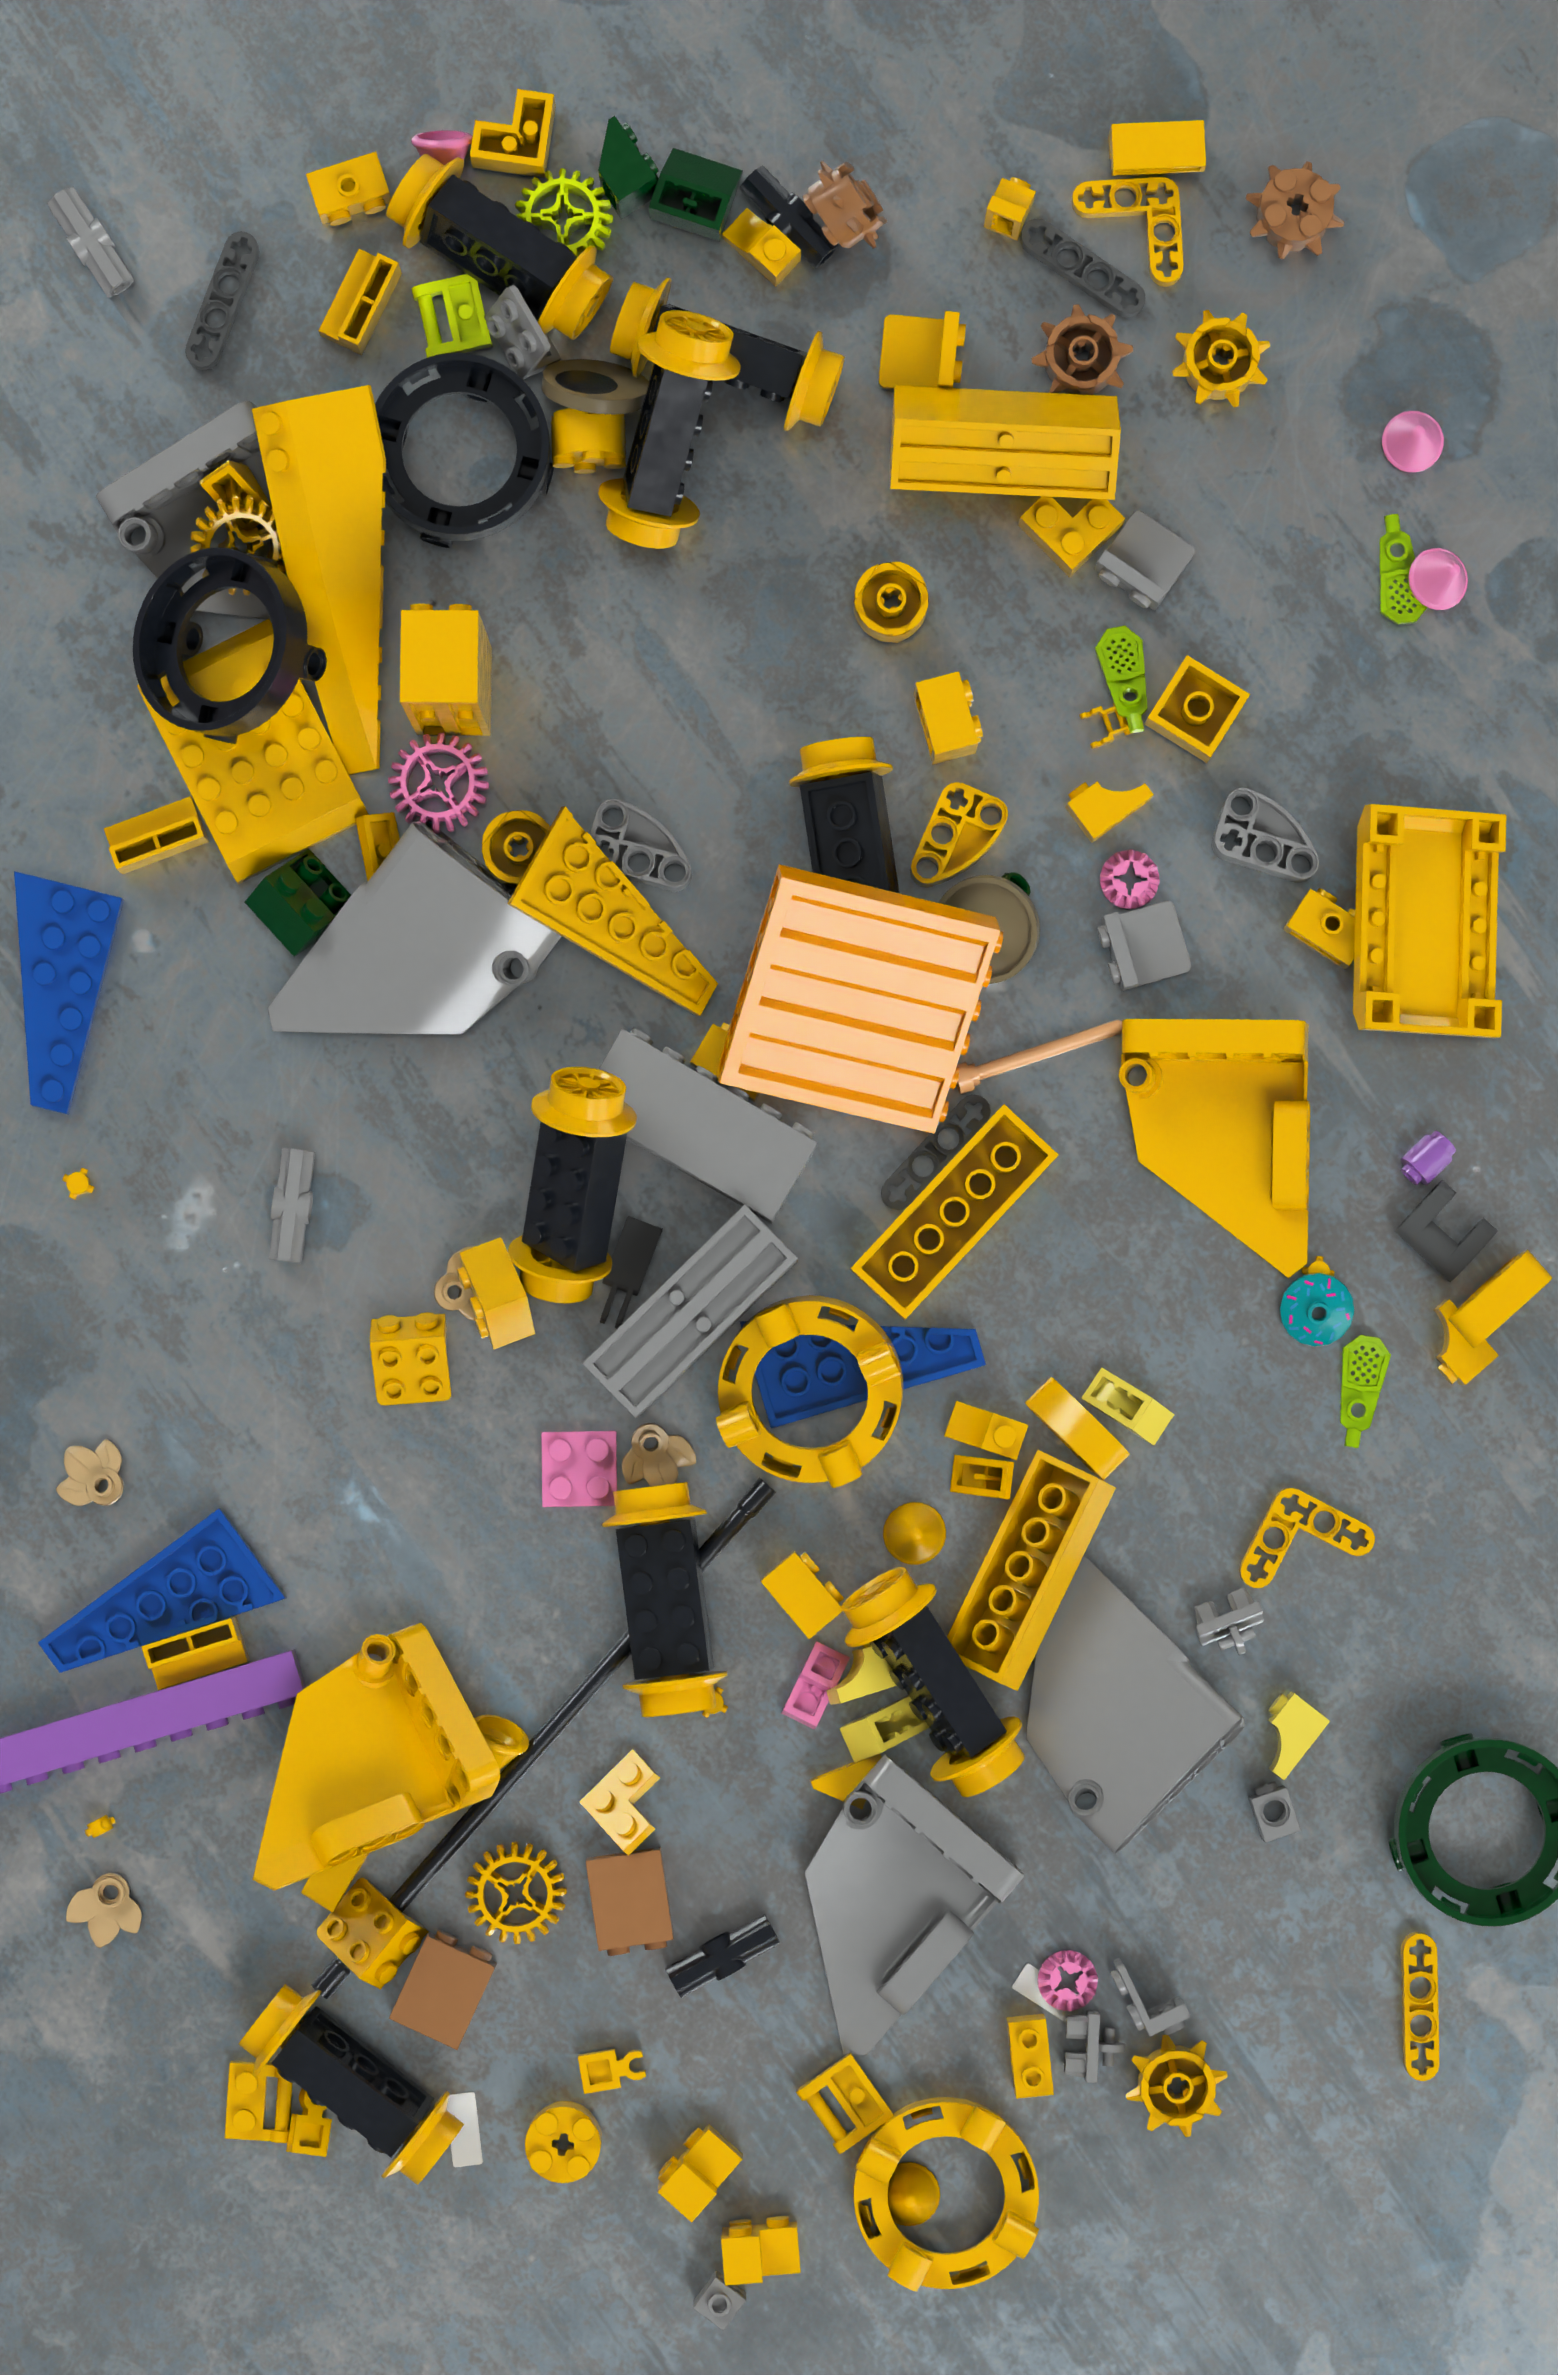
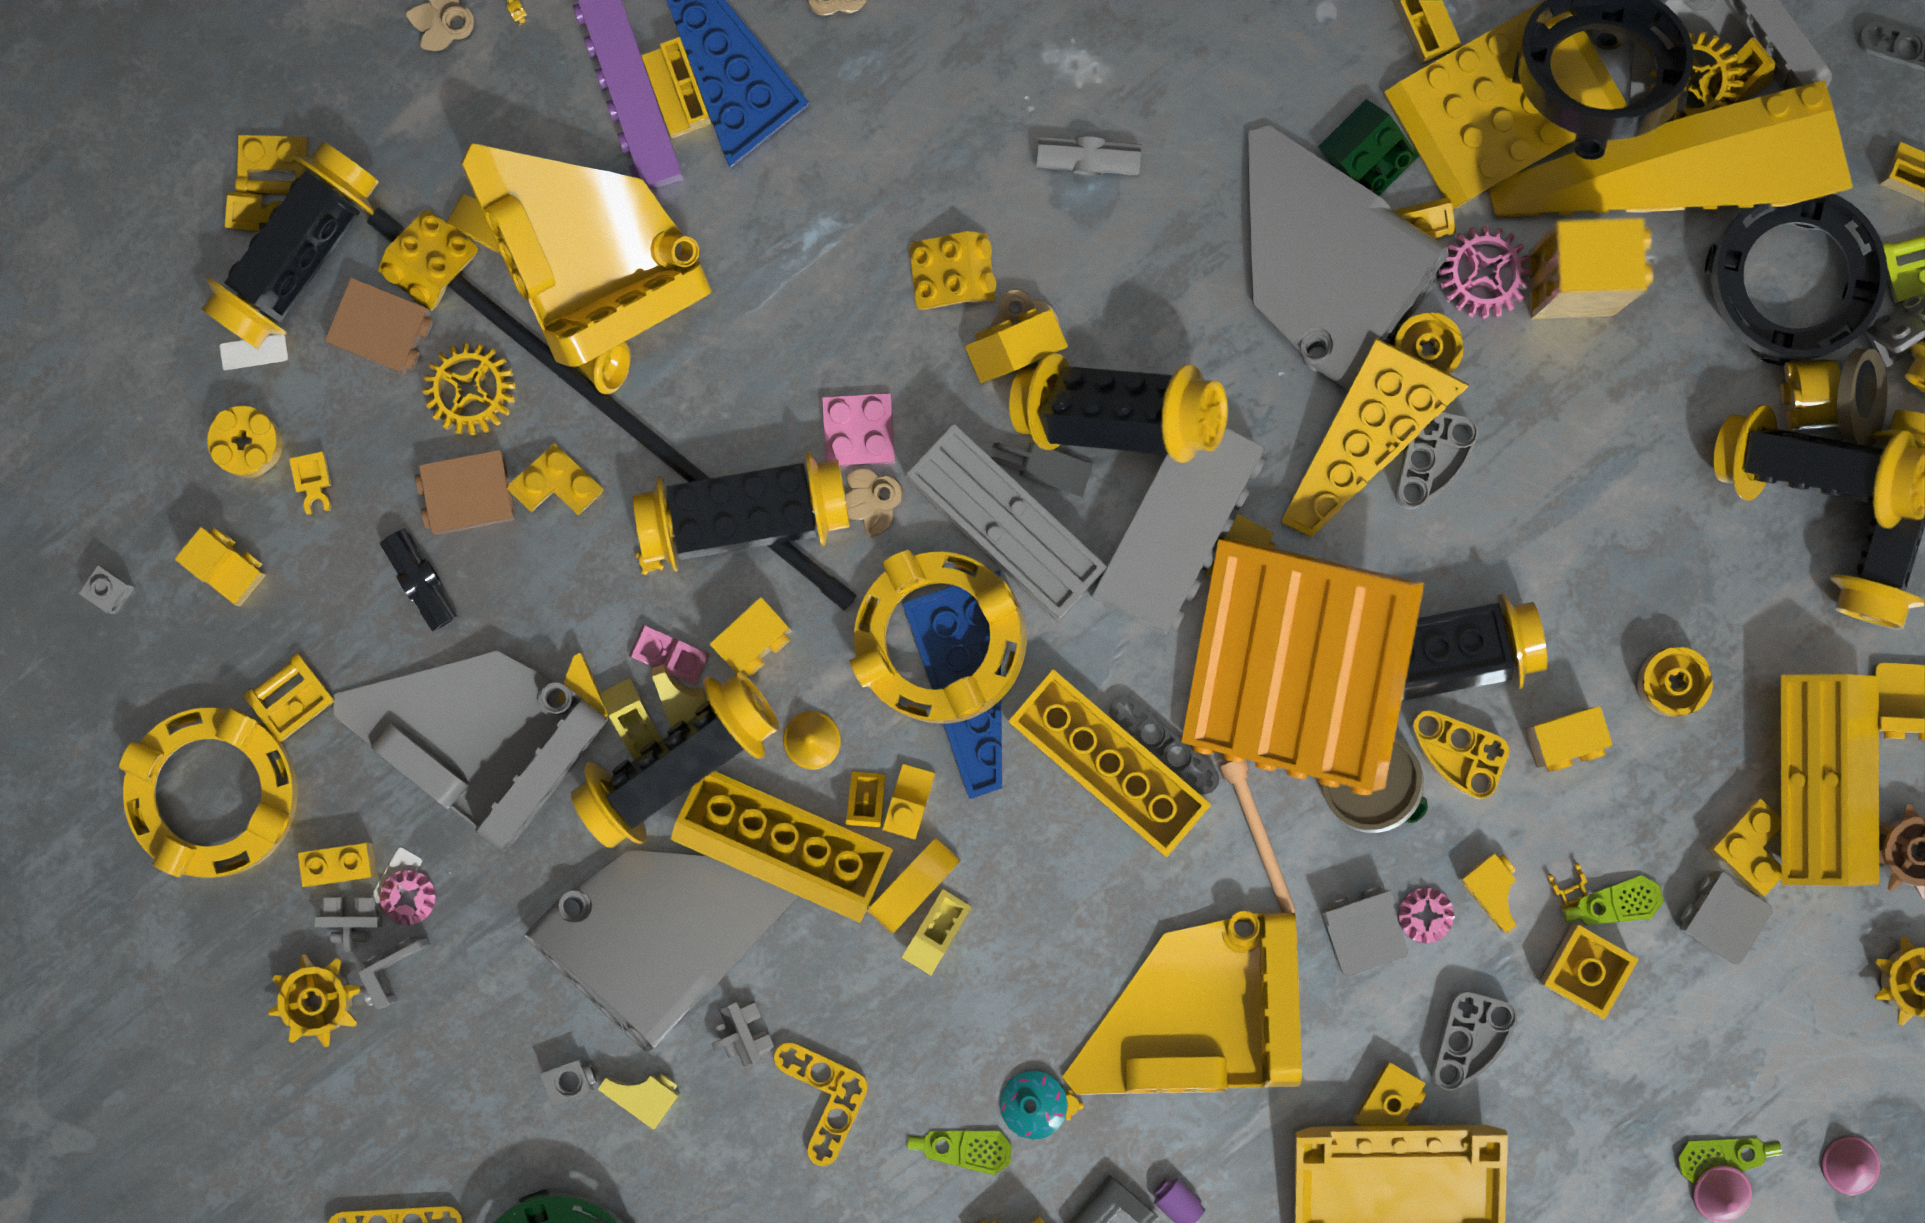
camera: 90 degrees right, 0 degrees up
yellow brick [721,2216,801,2286] -> none
yellow hat [888,2162,940,2226] -> none

